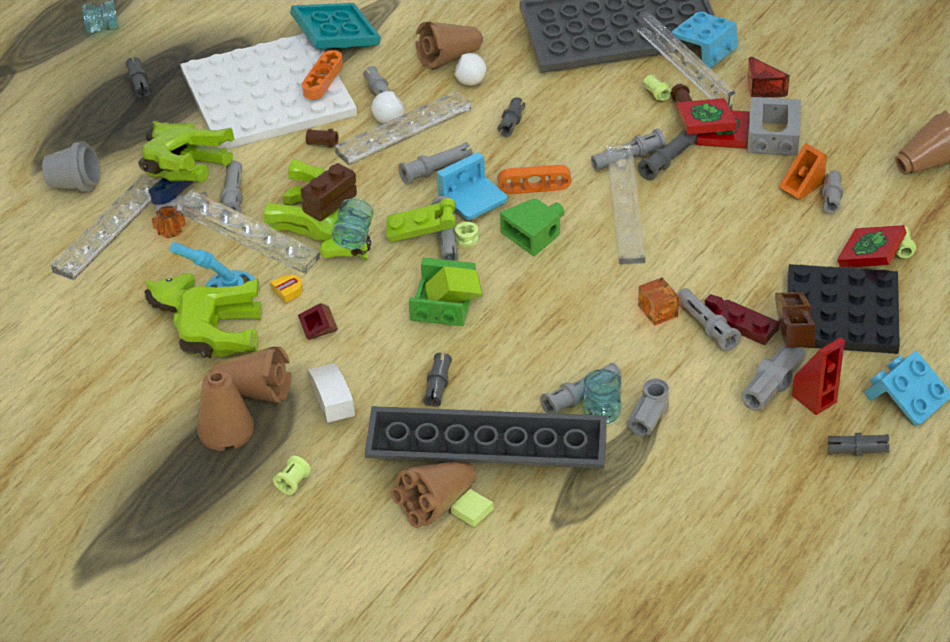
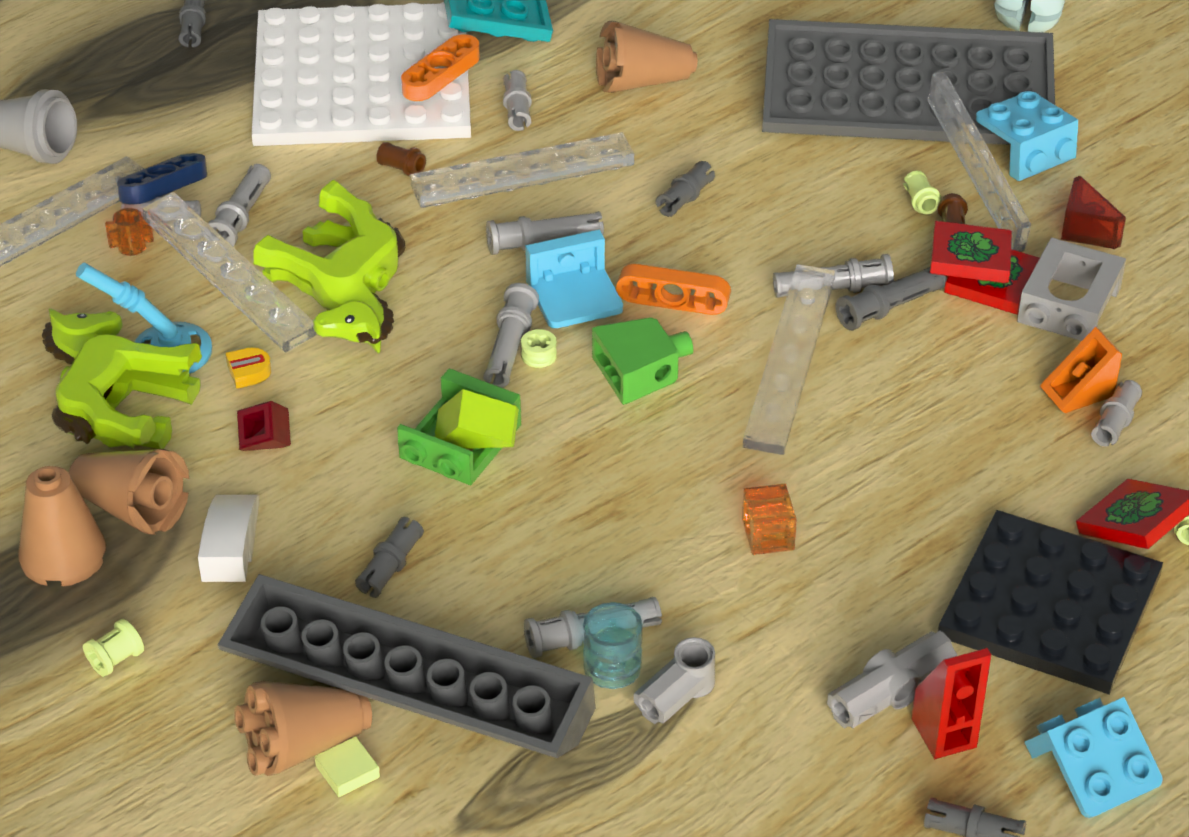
camera: 15 degrees right, 0 degrees up
lime animal [138,121,235,183] -> none
reddish brown brick [301,163,357,221] -> none
clear light blue wheel [332,198,374,249] -> none
white piece [371,91,405,125] -> none
lime plate [386,198,456,243] -> none
white piece [454,53,487,86] -> none
light grey pin [676,288,741,351] -> none
dark red hinge [704,294,780,345] -> none
reddish brown slope [775,292,815,347] -> none

